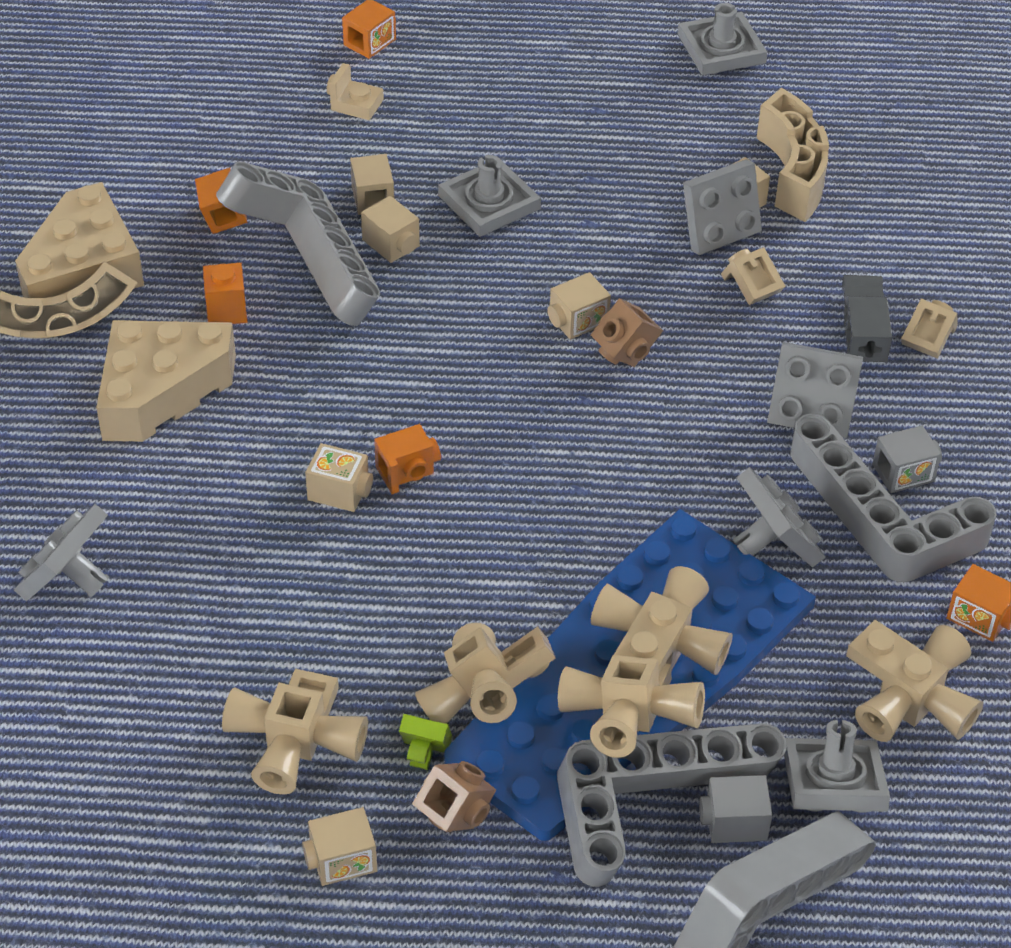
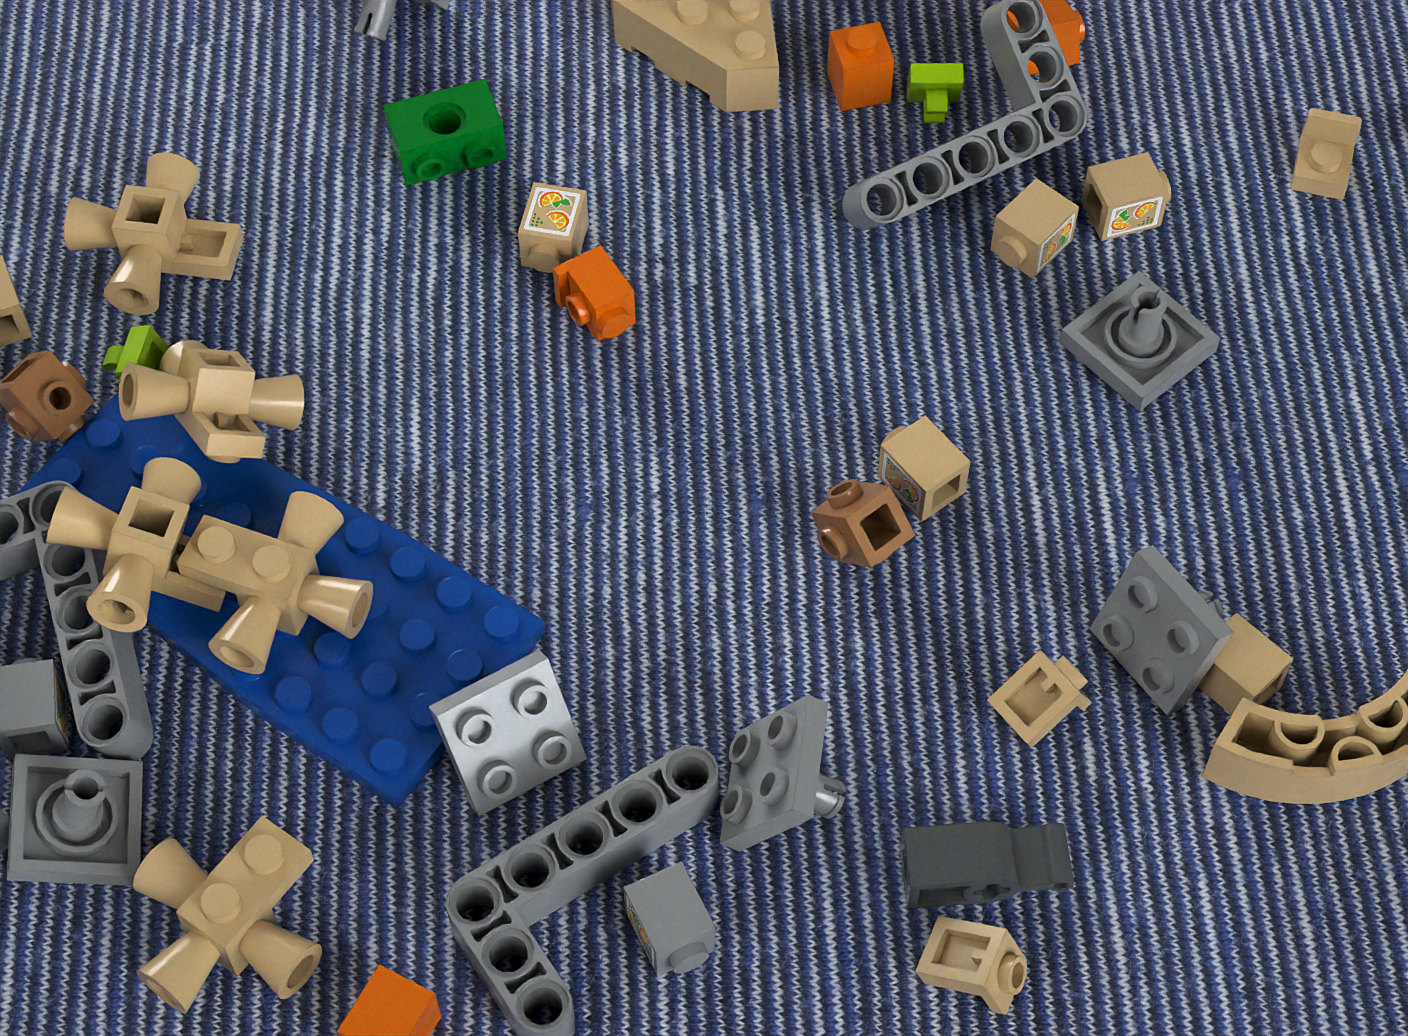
camera: 85 degrees right, 10 degrees up
none -> green brick [383,79,507,186]
none -> lime tile [907,63,964,123]

